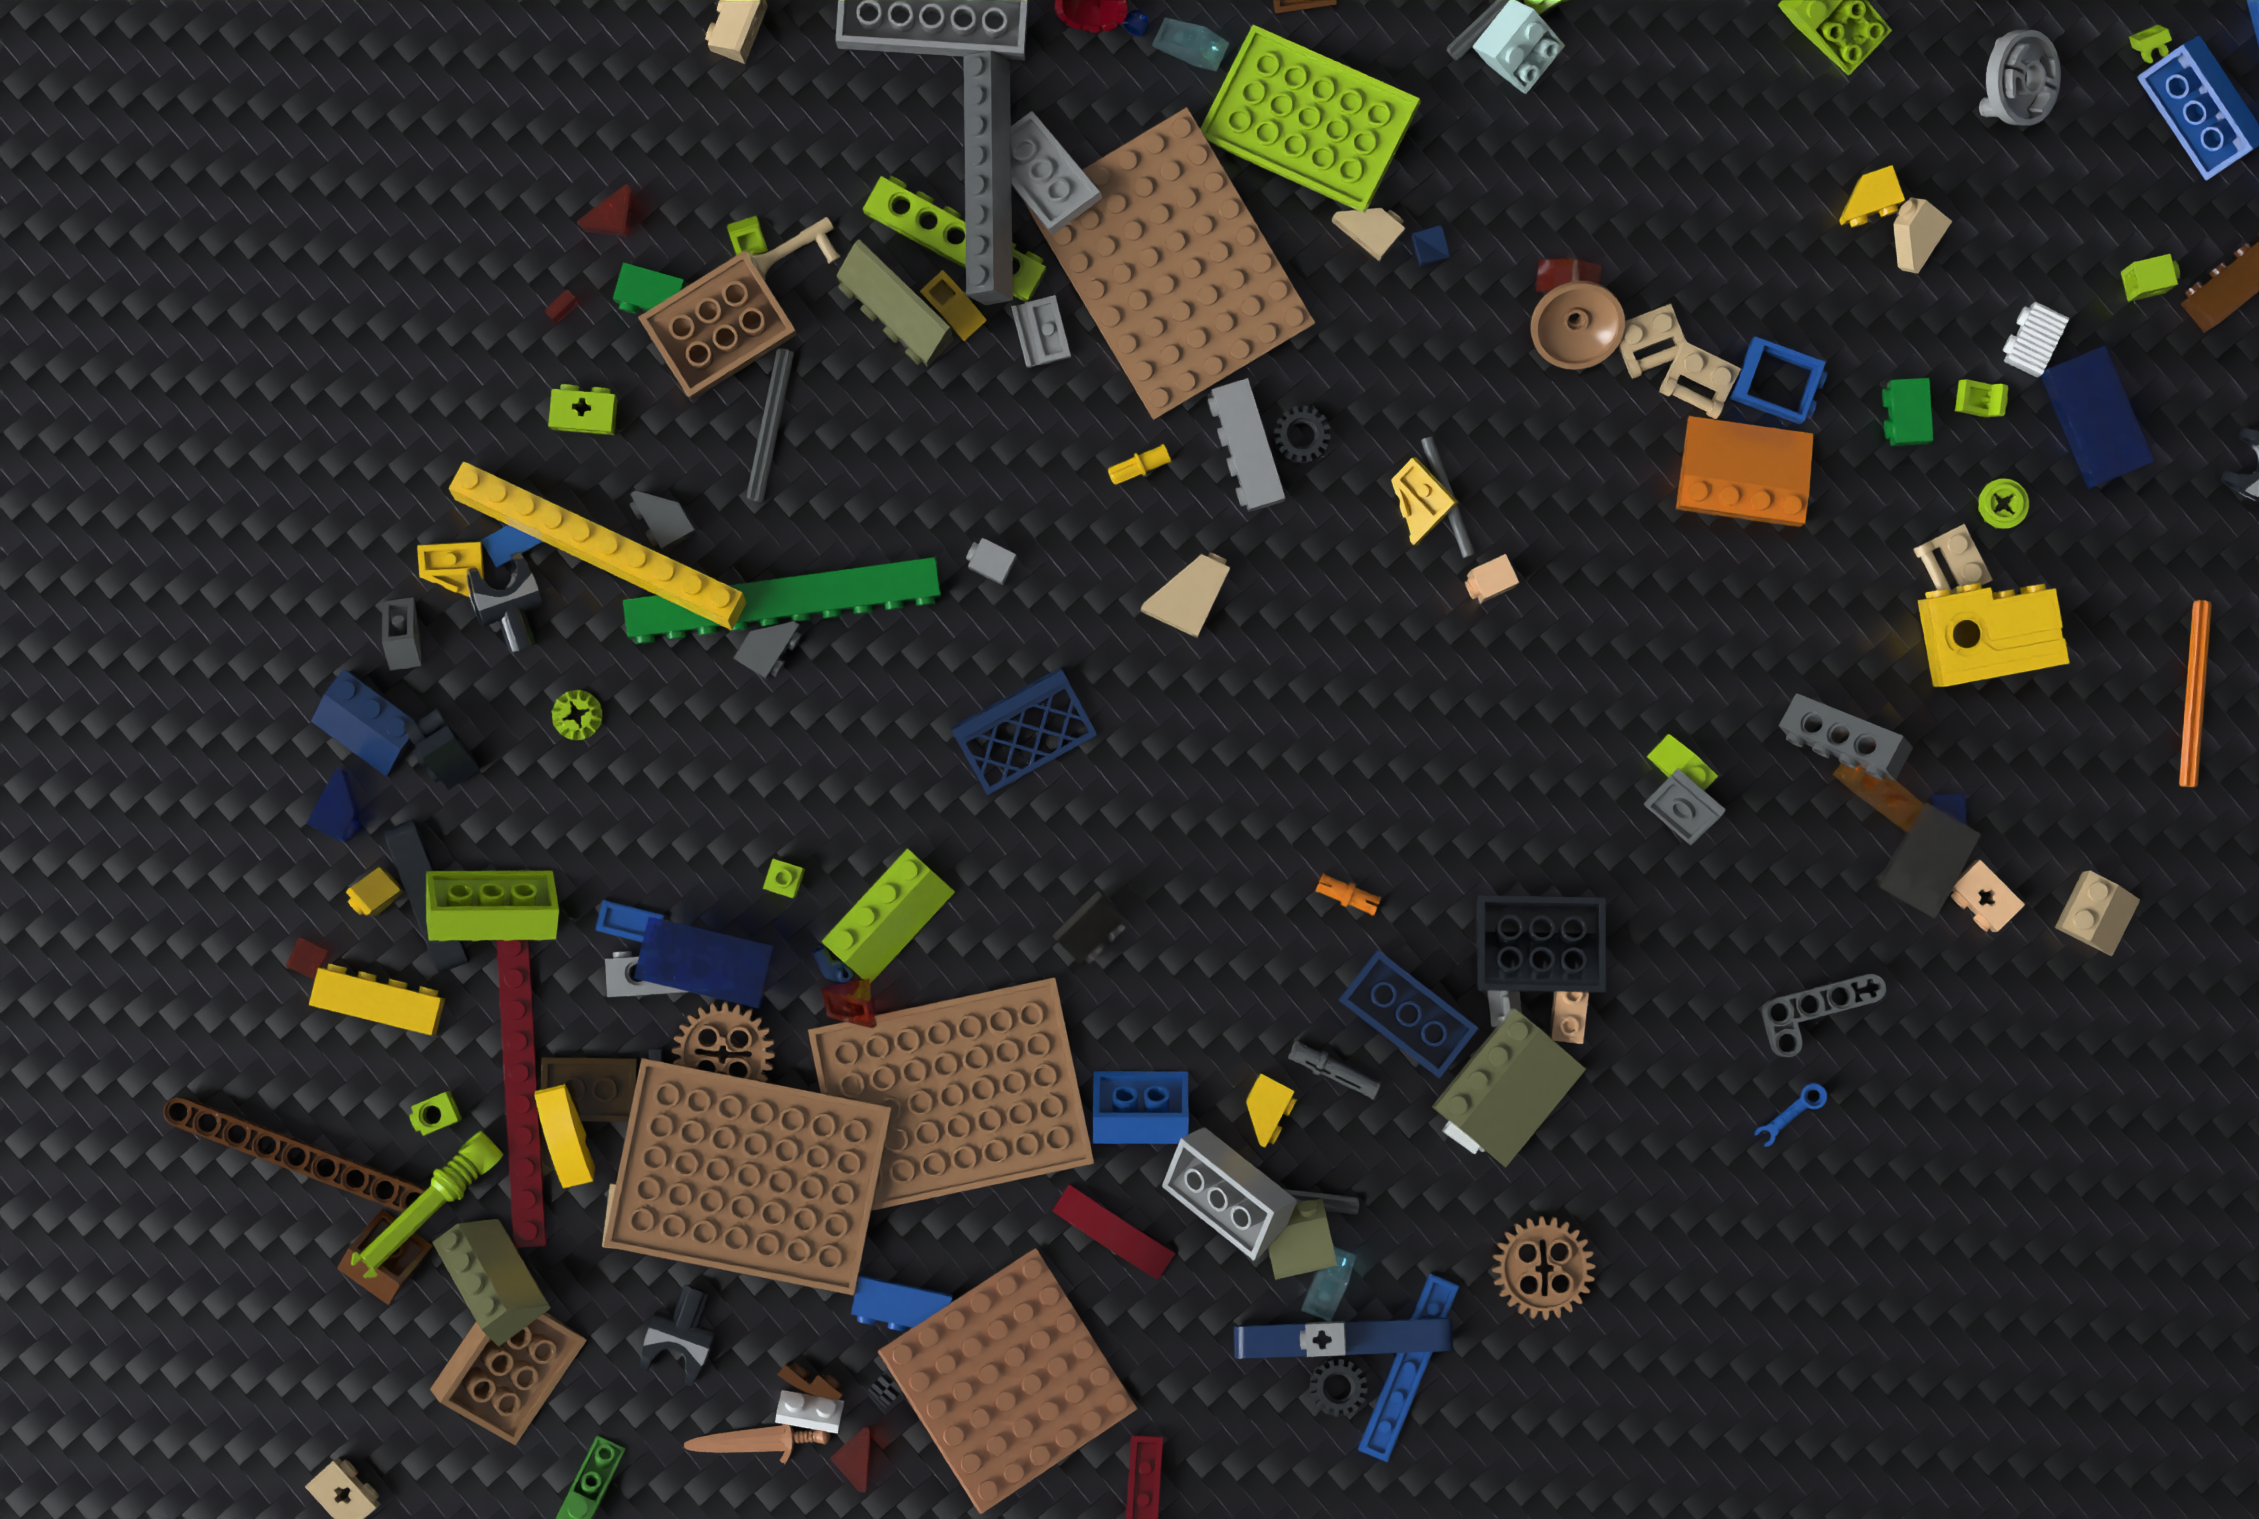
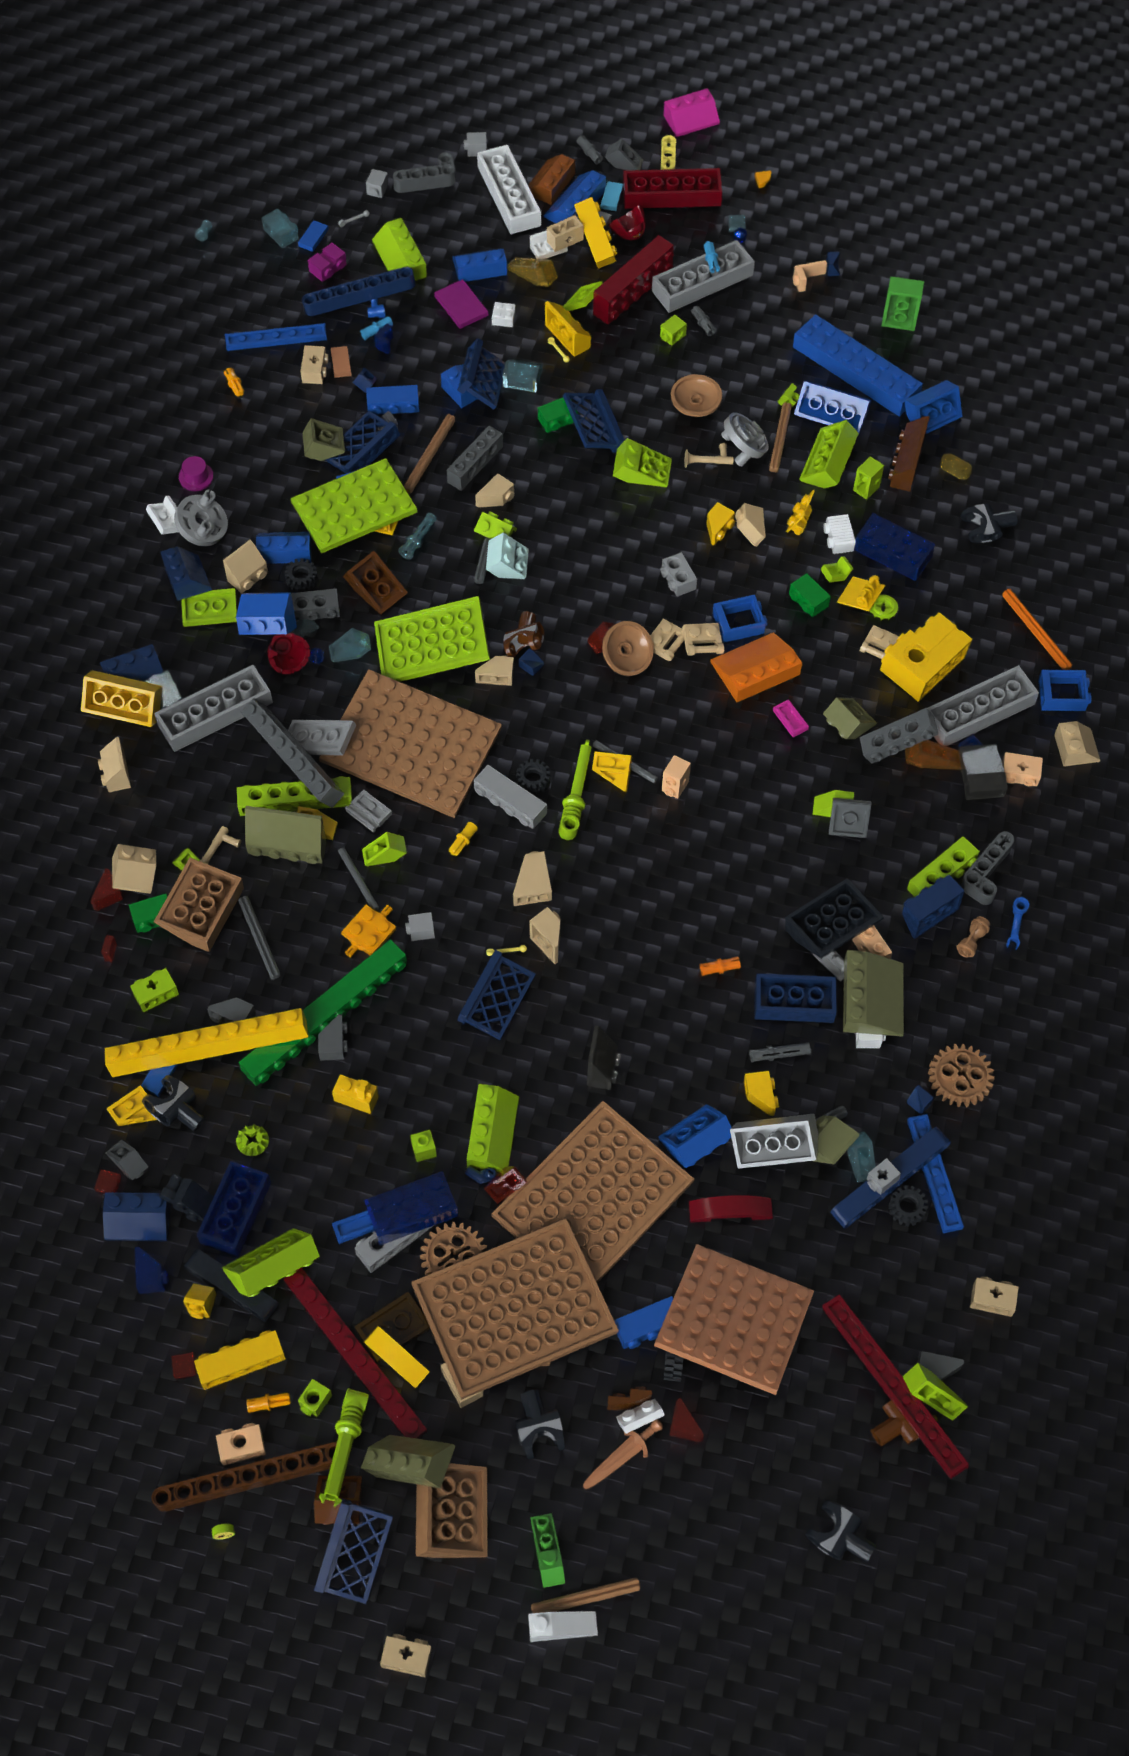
camera: 40 degrees left, 25 degrees down
none -> clear red tile [94,1170,121,1193]
none -> tan slope [112,844,156,894]
none -> clear blue brick [197,1161,271,1257]
none -> lime tile [212,1523,235,1540]
none -> light nougat brick [216,1423,266,1466]
none -> light orange axle [247,1393,291,1413]
none -> dark blue fence [314,1498,393,1604]
none -> yellow hinge [332,1074,379,1114]
none -> dark grey bar [338,847,379,911]
none -> light orange plate [341,904,396,958]
none -> lime slope [362,832,407,866]
none -> light yellow hinge [486,945,527,956]
none -> reddish brown connector [503,611,544,657]
none -> tan slope [530,907,561,964]
none -> lime piece [558,739,592,840]
none -> light grey brick [660,552,697,596]
none -> tan piece [684,443,734,468]
none -> medium nougat axle [769,402,792,473]
none -> dark pink plate [773,699,809,737]
none -> yellow hinge [786,490,814,535]
none -> lime slope [799,420,859,489]
none -> olive slope [823,697,877,739]
none -> yellow hinge [837,575,885,611]
none -> dark blue slope [902,875,964,939]
none -> lime brick [907,837,980,897]
none -> dark blue slope [907,1085,933,1115]
none -> light grey brick [927,665,1039,748]
none -> medium nougat piece [957,916,990,958]
none -> blue window [1038,670,1091,711]

